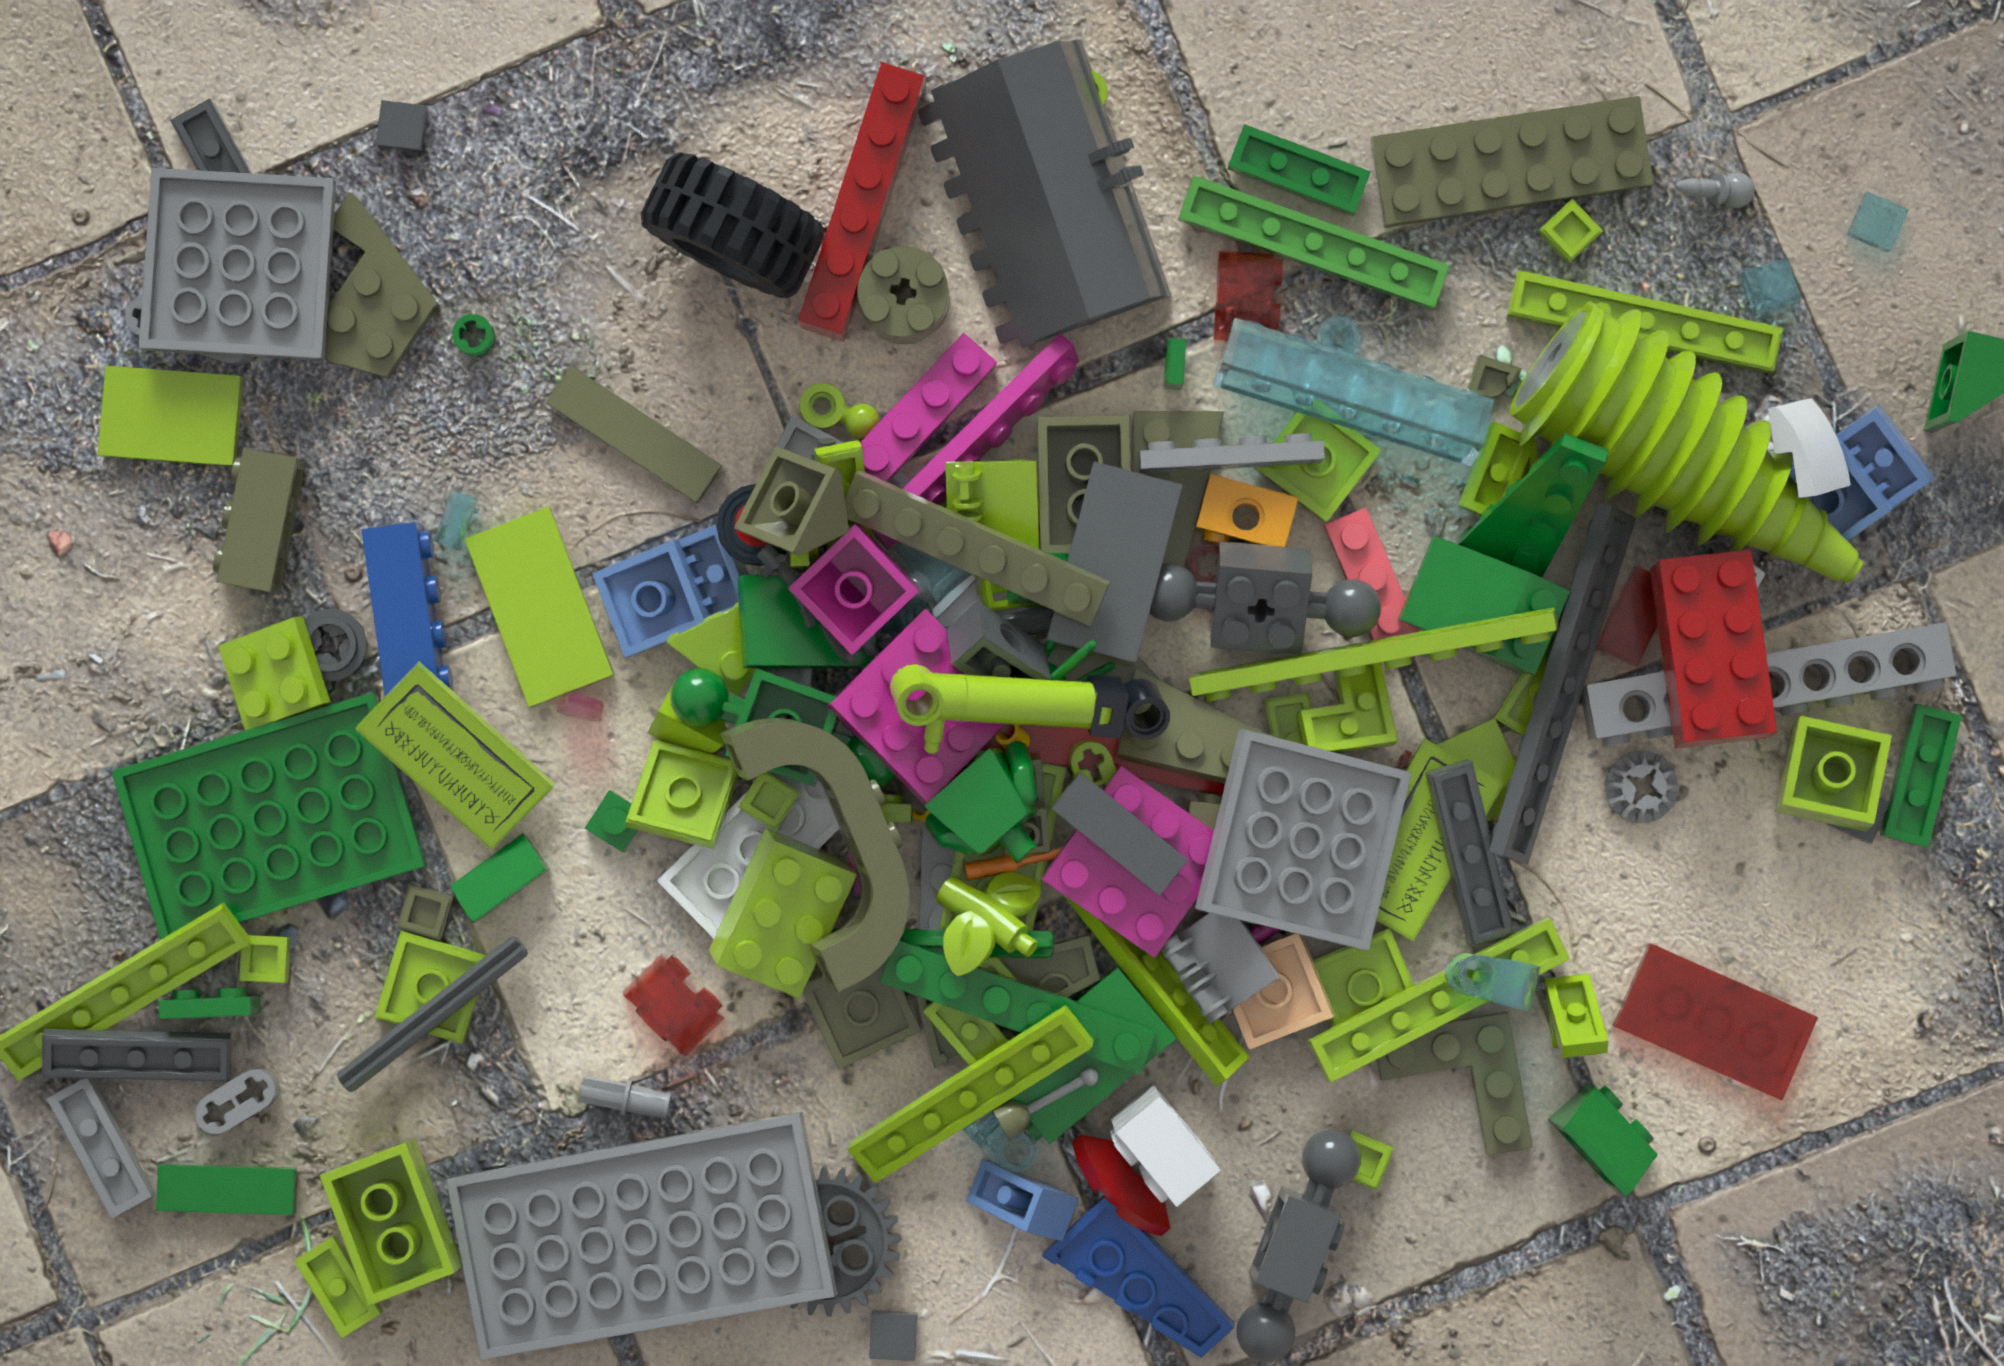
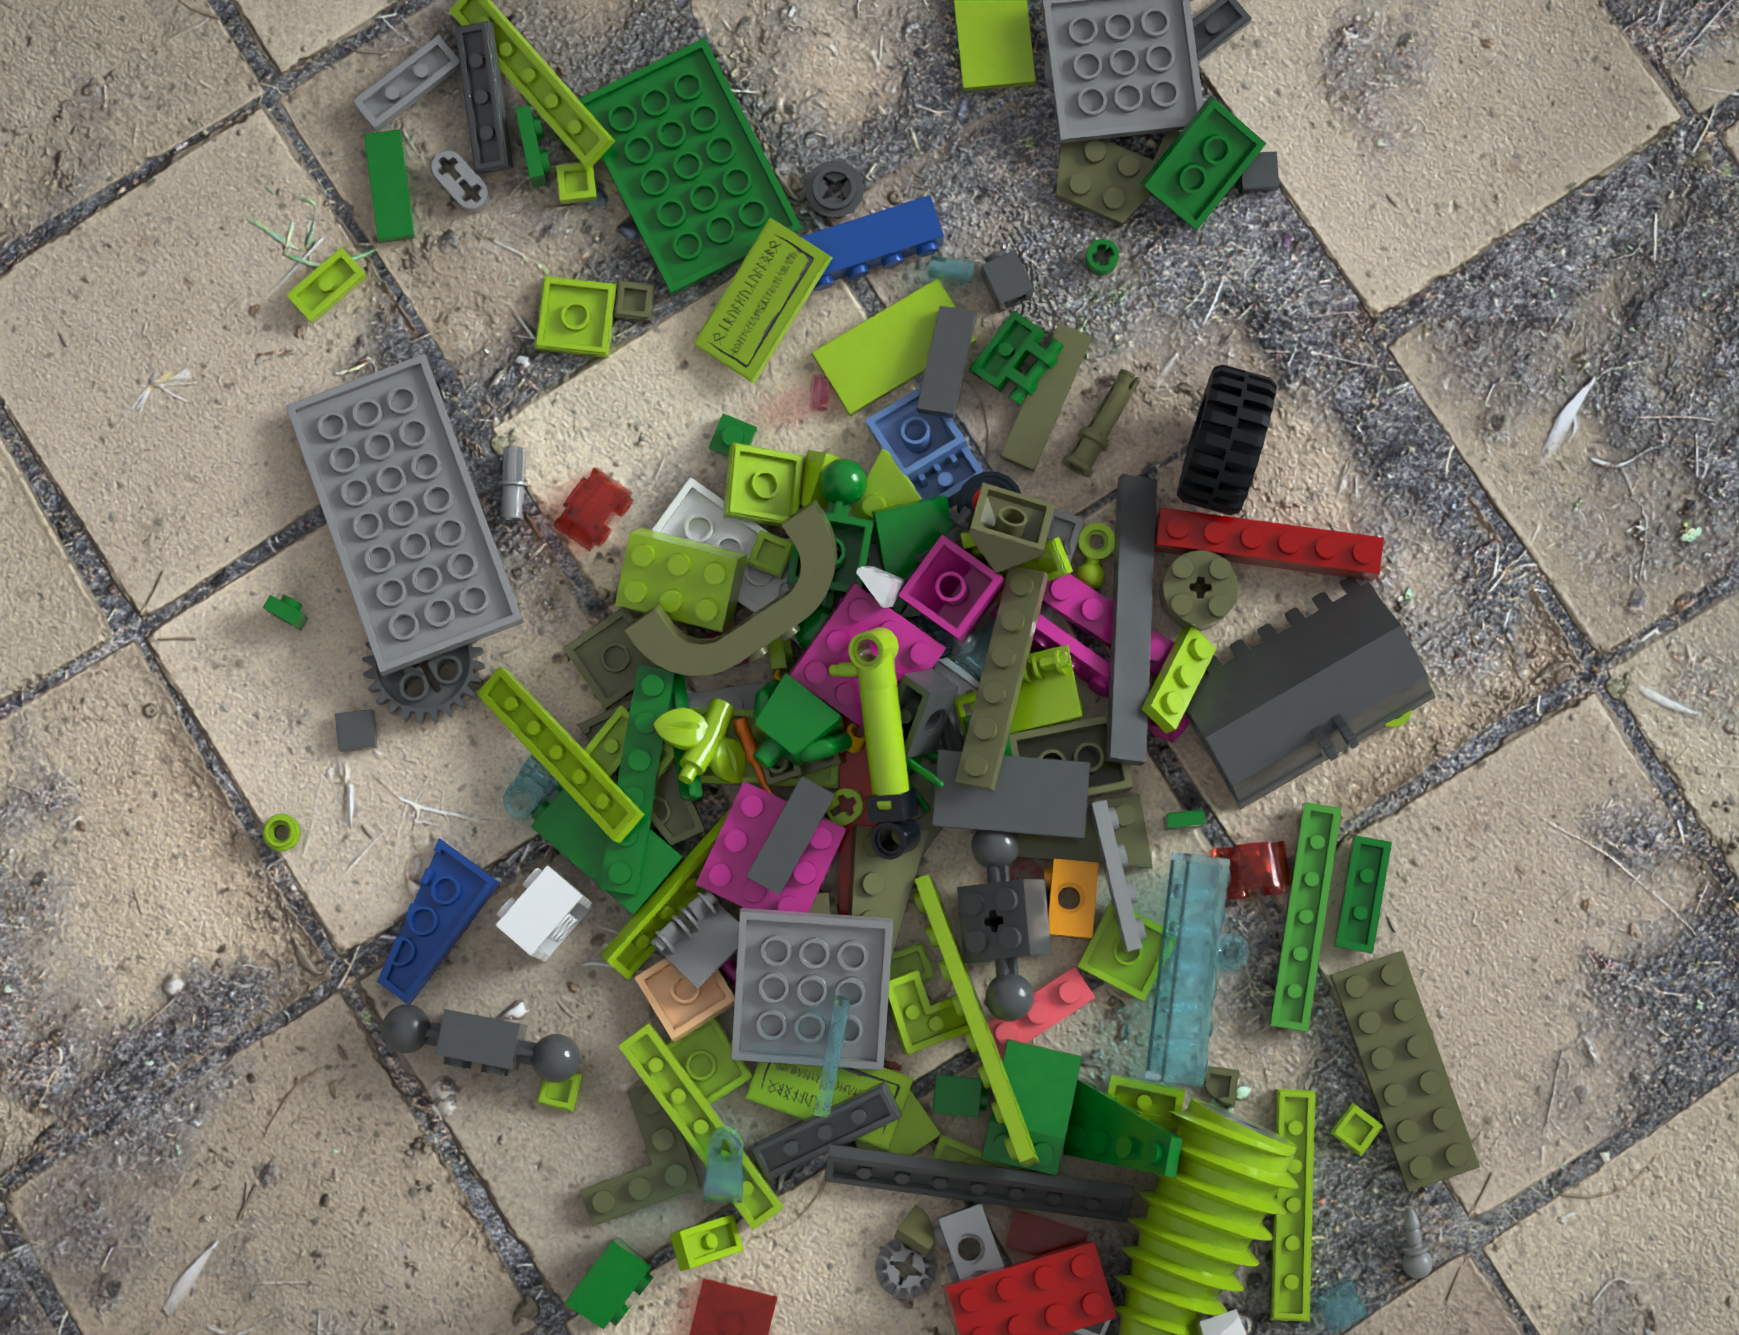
camera: 75 degrees right, 5 degrees down
olive brick [213,448,306,595] -> none
lime plate [218,616,331,731] -> none
lime brick [320,1138,463,1306] -> none
dark grey axle [337,936,528,1092] -> none
green slope [450,833,550,923] -> none
medium blue slope [966,1159,1079,1241] -> none
hinge [992,1067,1099,1141] -> none
red tile [1072,1135,1170,1236] -> none
none -> clear light blue tile [814,995,850,1117]
none -> white slope [856,566,905,608]
none -> olive tile [894,1204,934,1257]
none -> dark grey tile [917,306,977,419]
none -> green brick [932,1074,988,1117]
none -> green plate [969,310,1064,405]
none -> dark grey brick [980,250,1034,313]
none -> olive pin [1062,369,1141,477]
none -> dark grey tile [1106,474,1157,766]
none -> green plate [1140,96,1267,230]
none -> lime plate [1141,626,1216,733]

